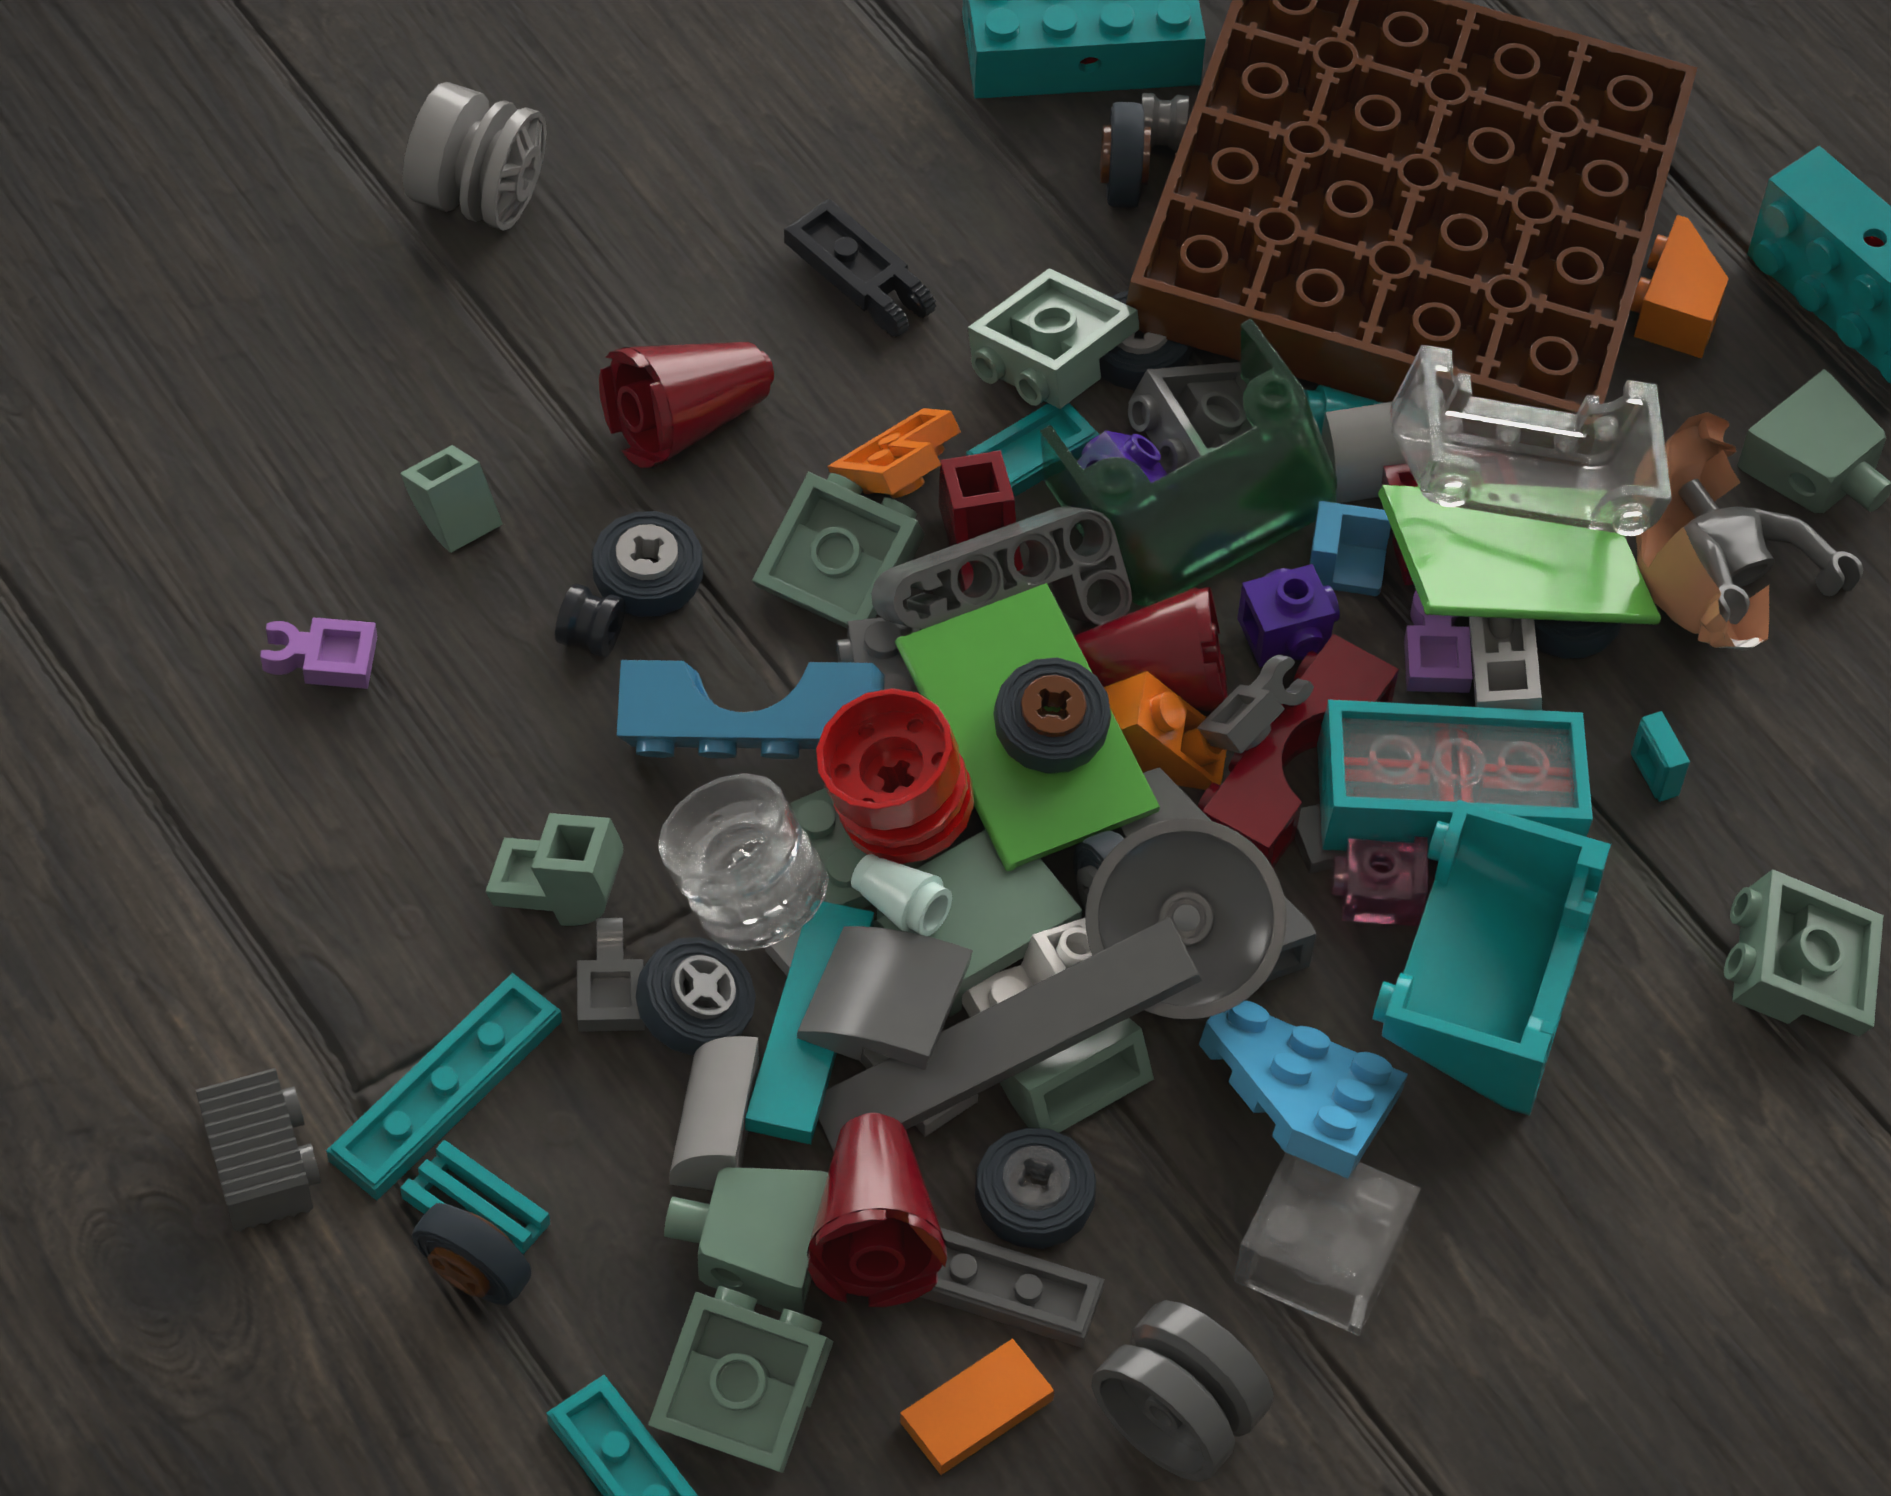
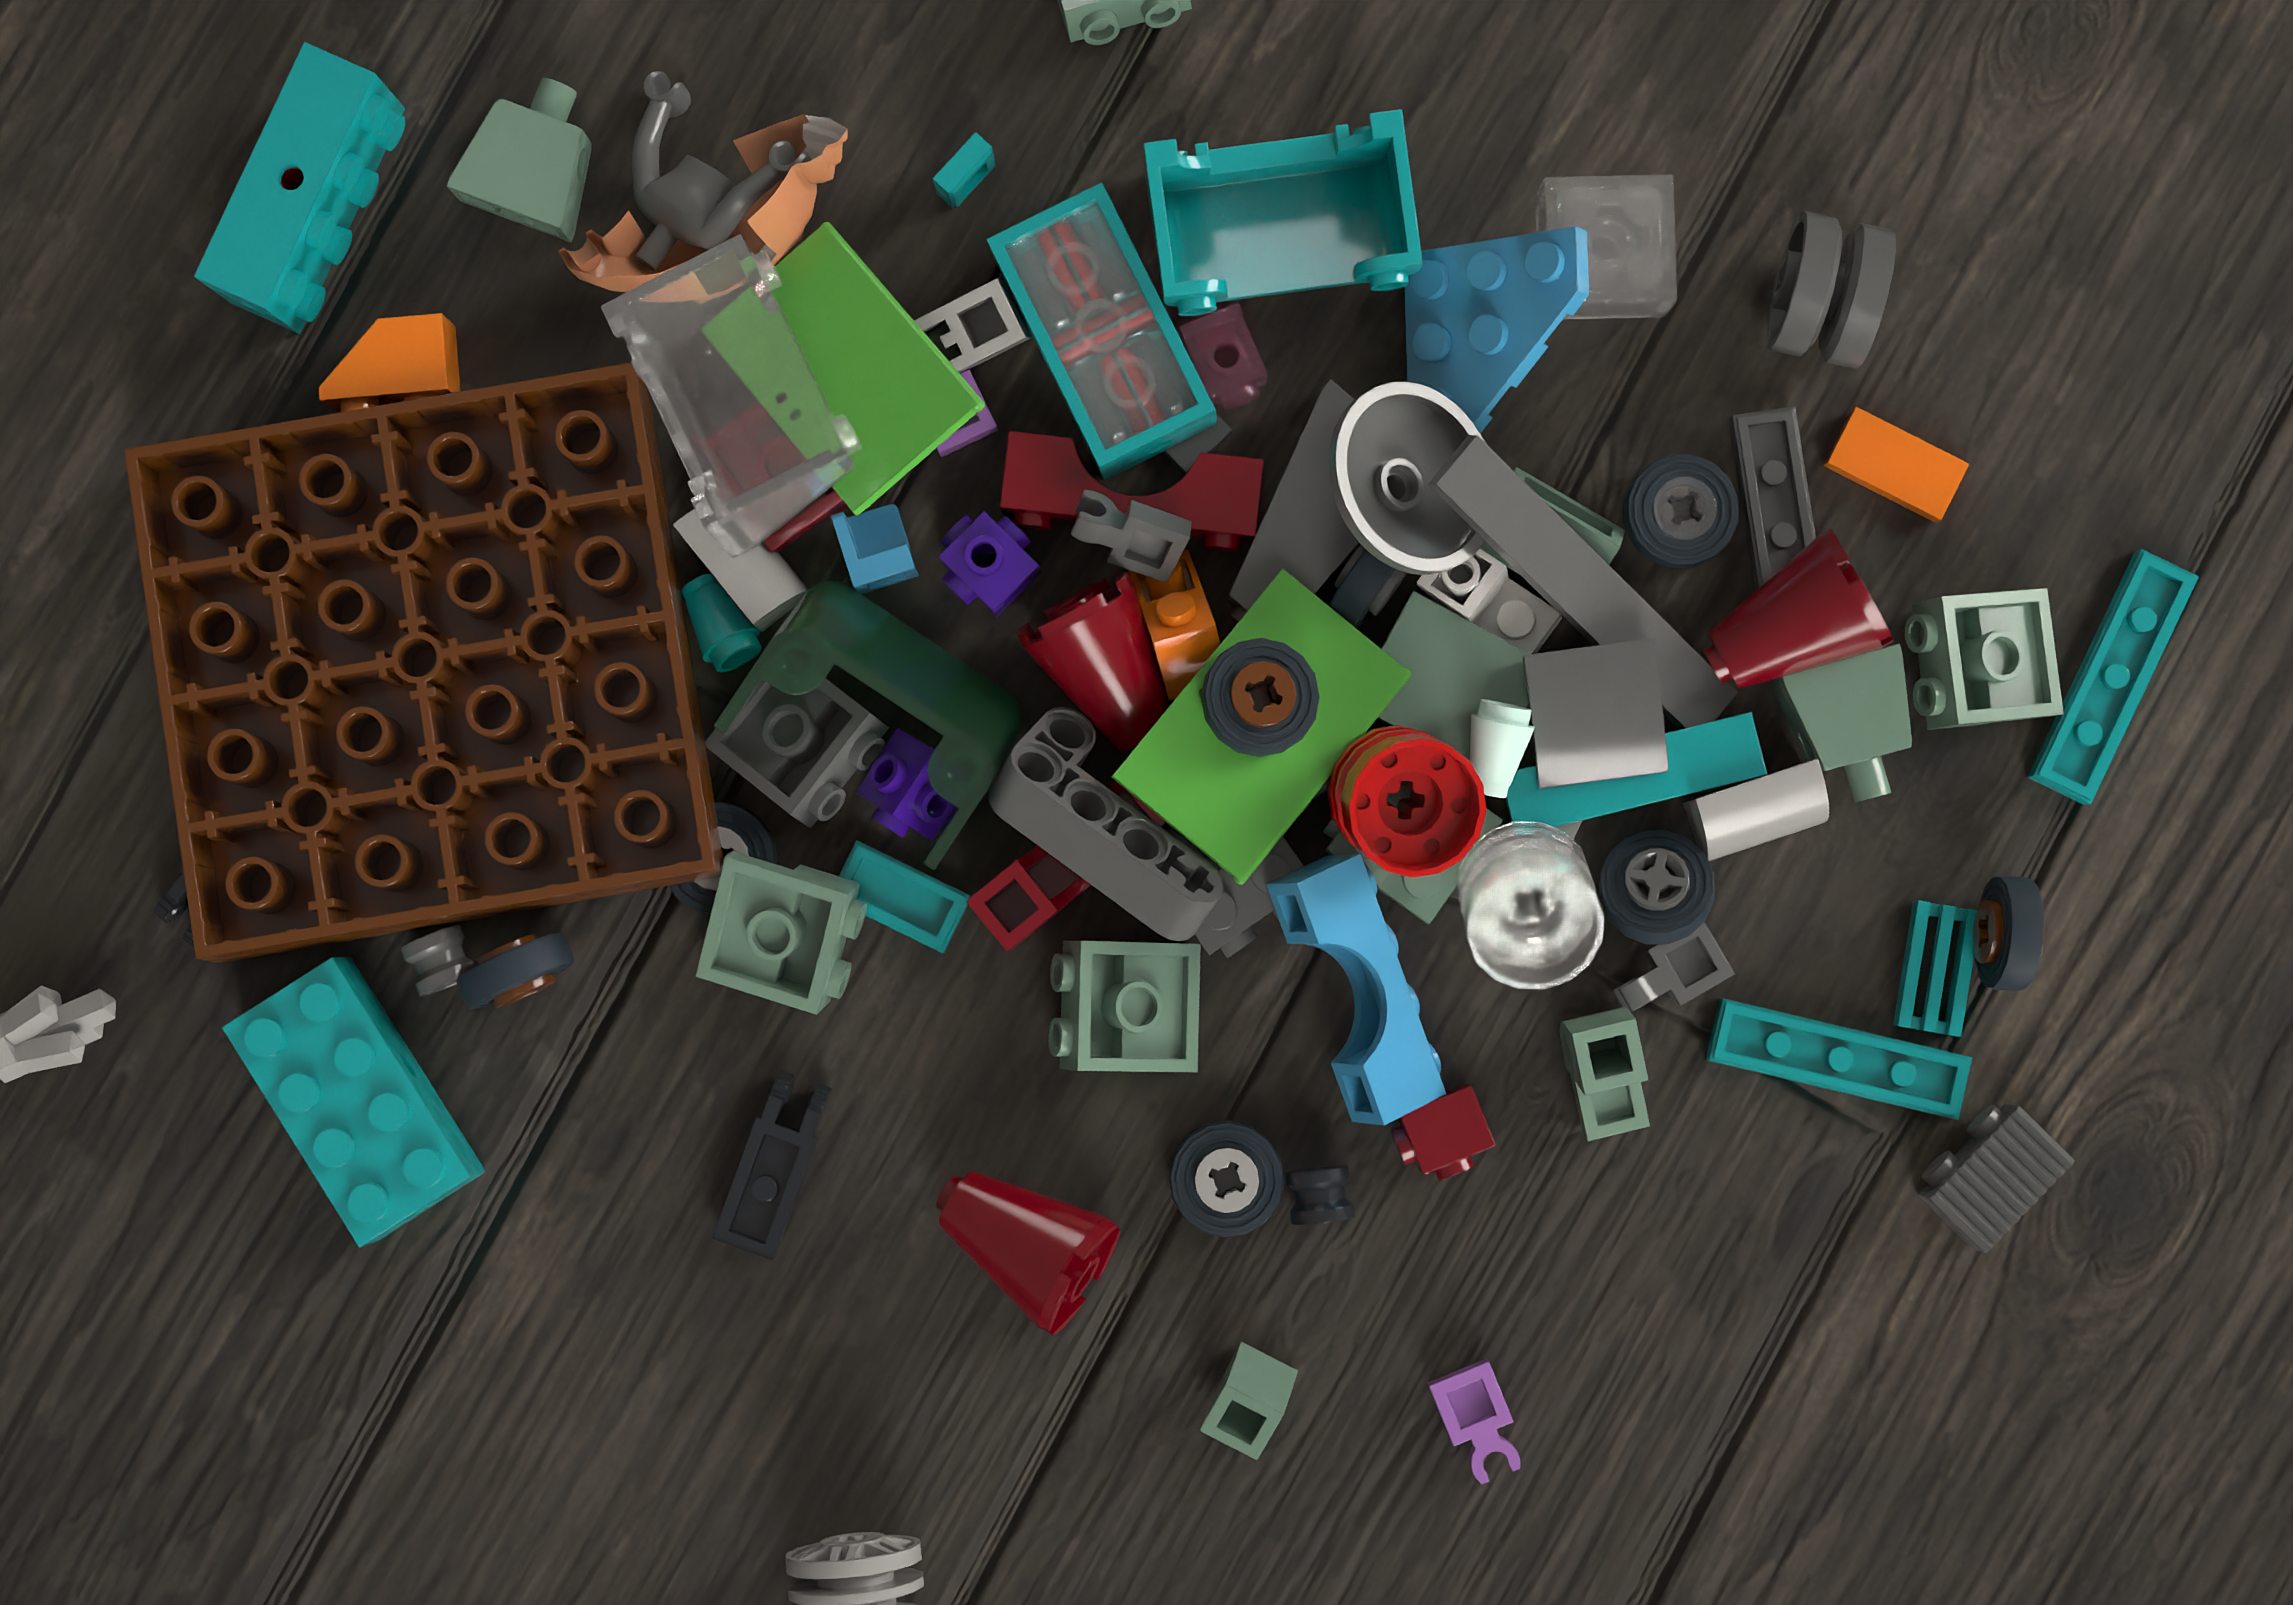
camera: 115 degrees left, 30 degrees up
orange plate [827,408,961,498] -> none
none -> dark red brick [1390,1083,1496,1180]

